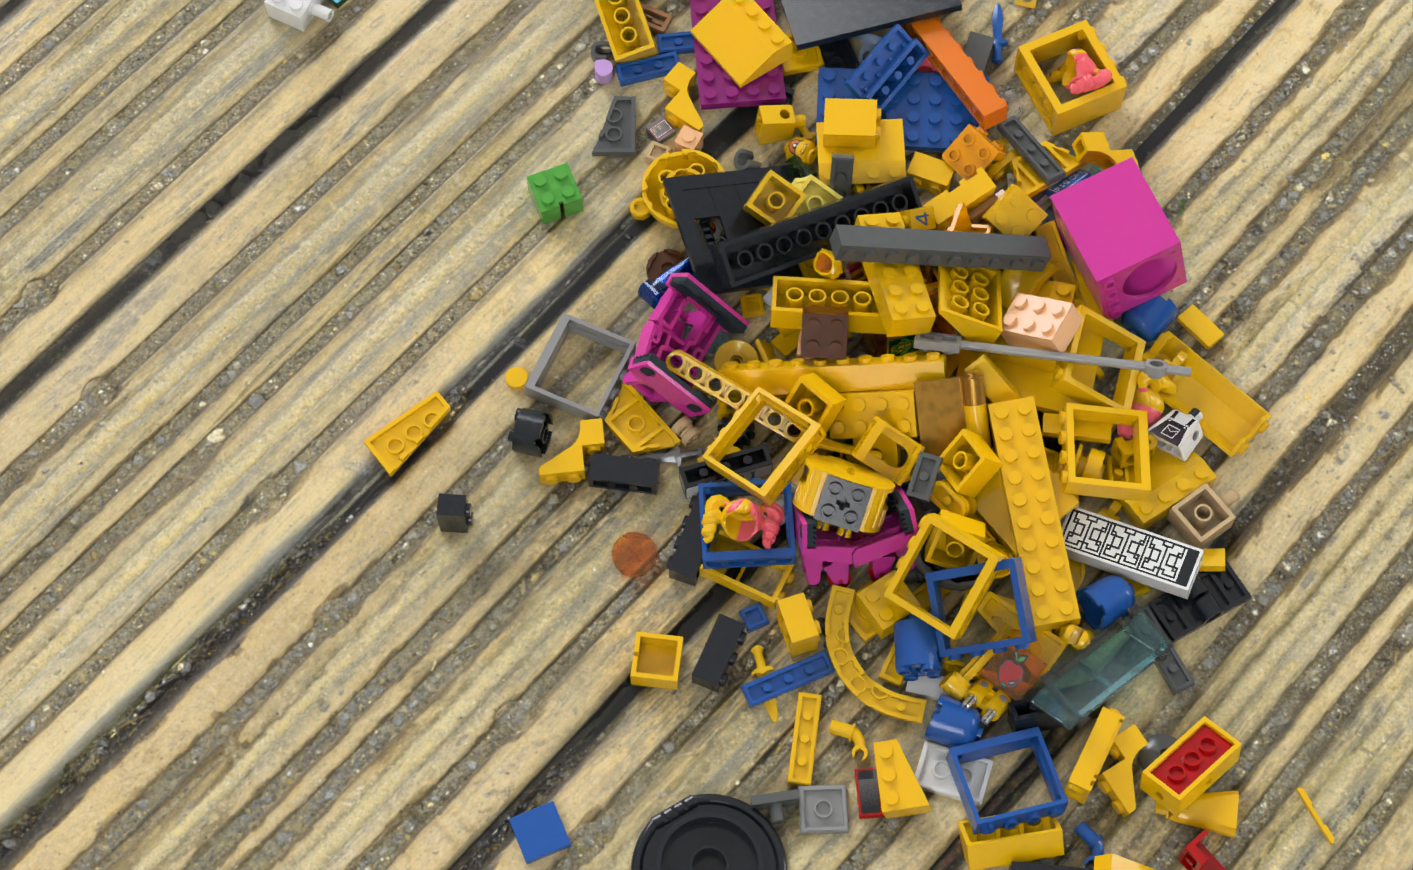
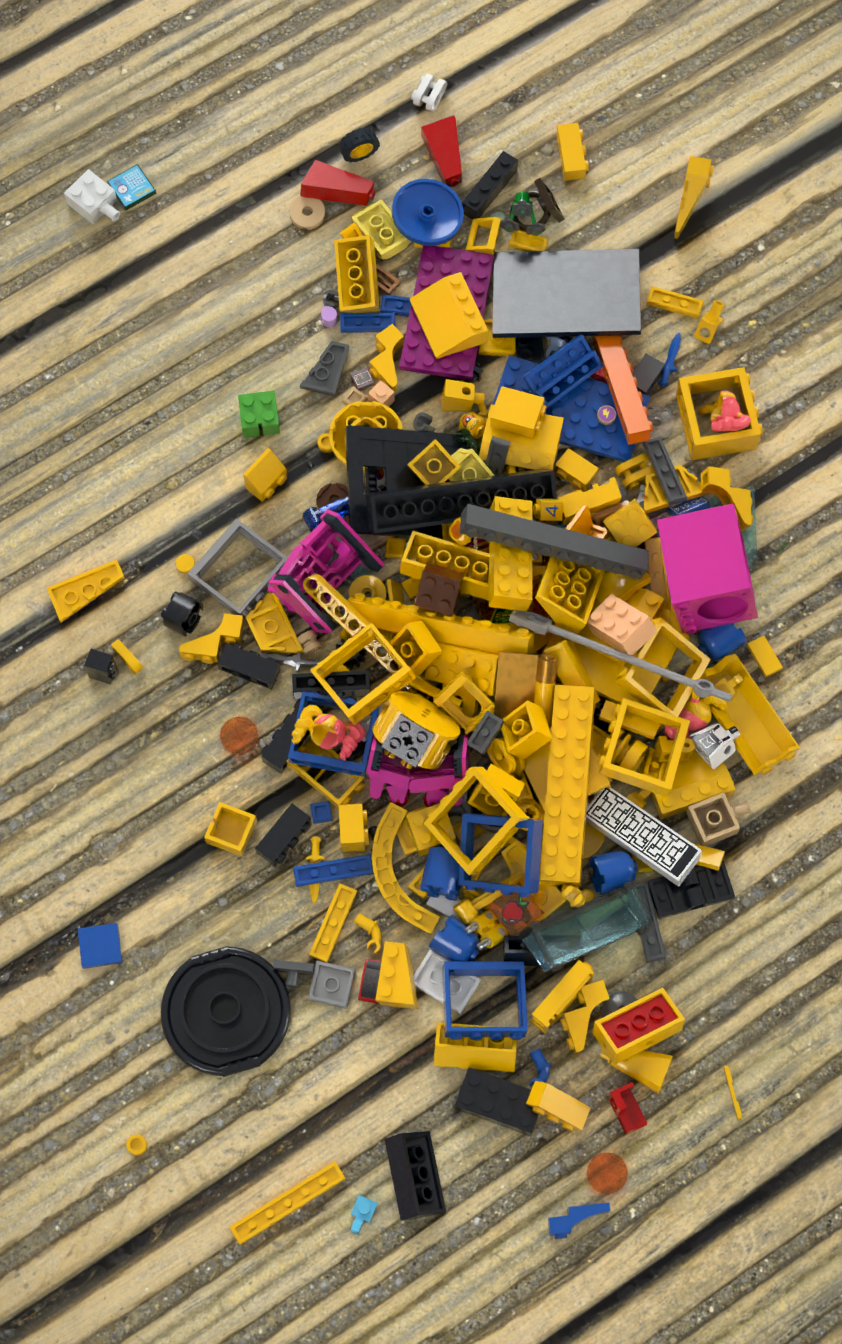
camera: 15 degrees right, 5 degrees up
light orange bracket [942,124,1007,181] -> none
none -> yellow piece [111,639,143,674]
none -> yellow slope [243,448,287,502]
none -> tile [597,405,616,425]

